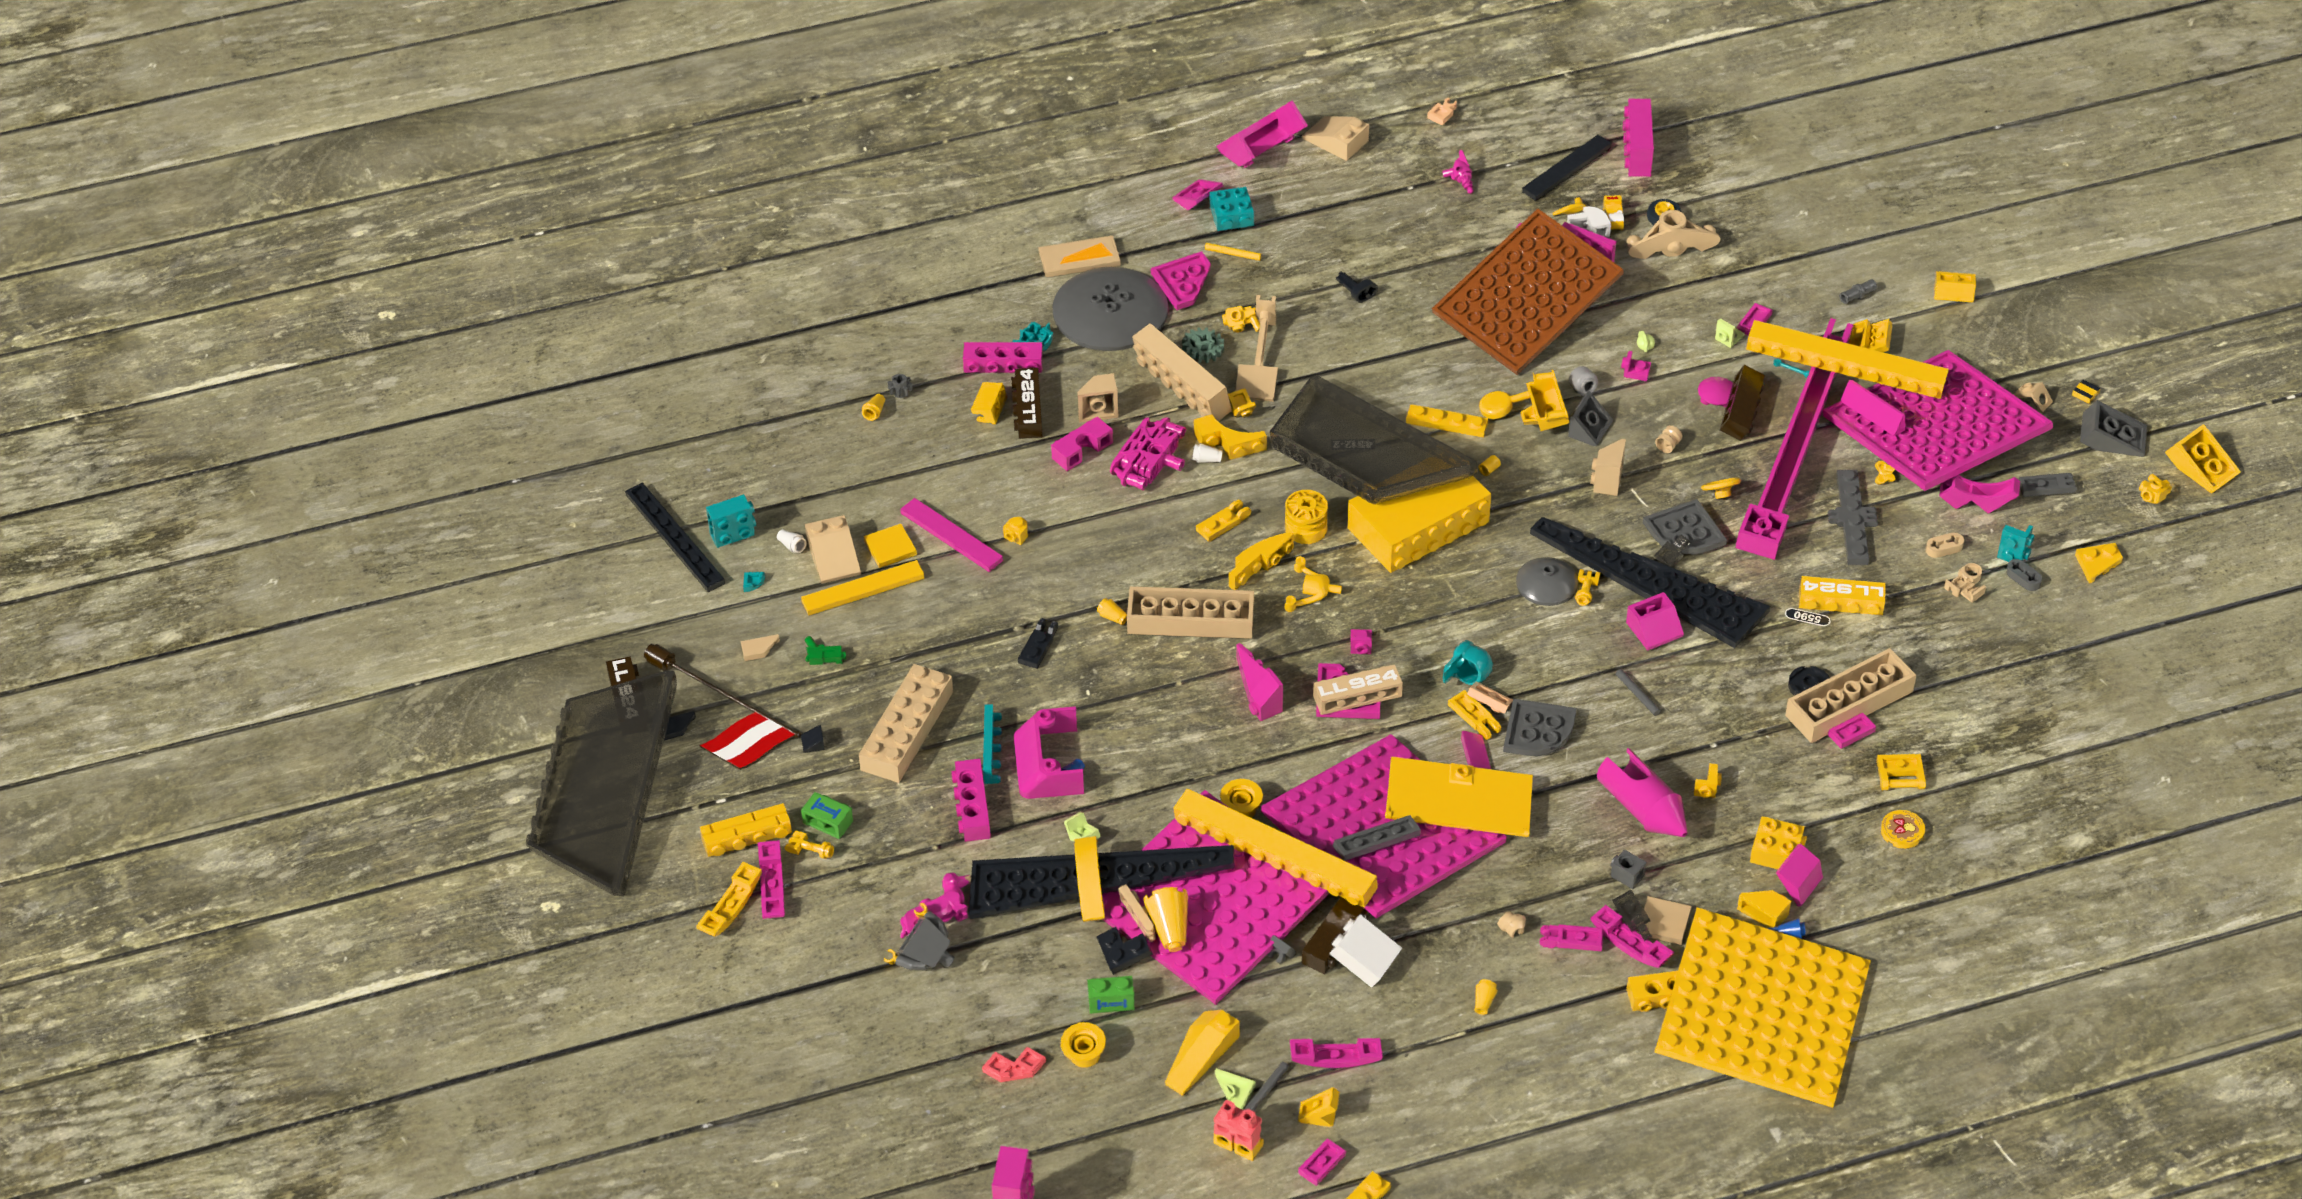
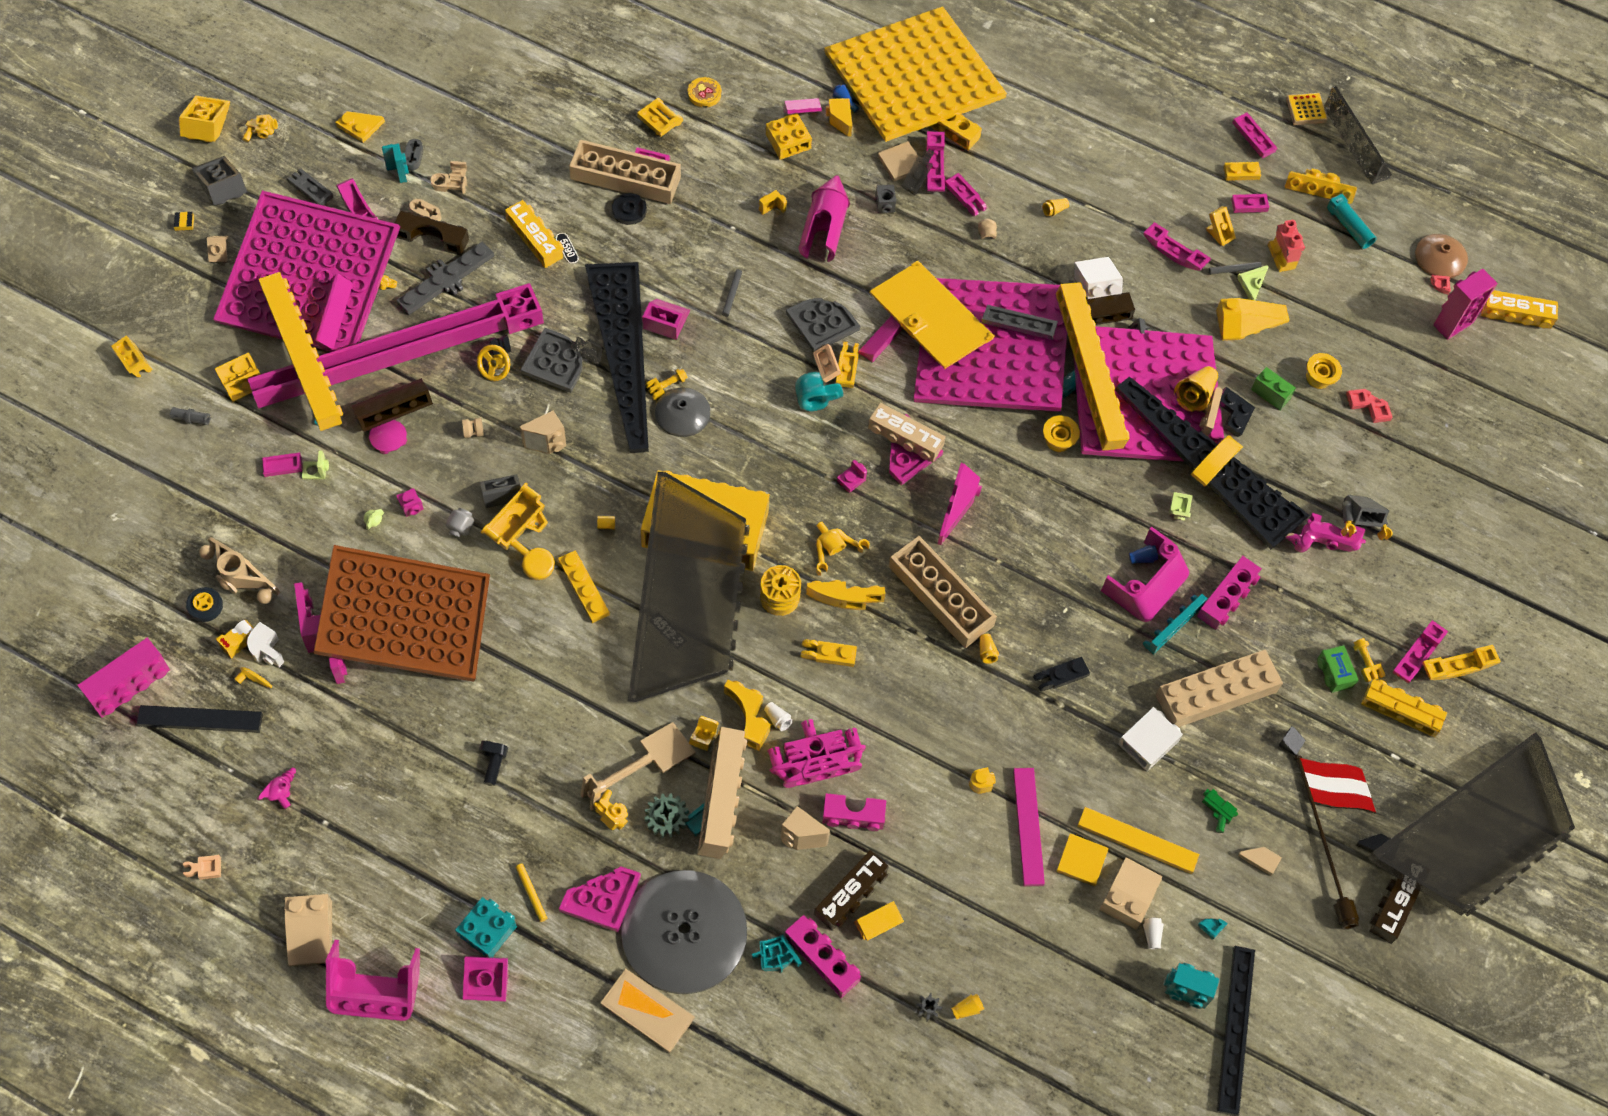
camera: 140 degrees left, 15 degrees up
none -> dark brown arch [394,210,469,256]
none -> black wheel [489,334,512,355]
none -> white brick [1118,707,1183,771]

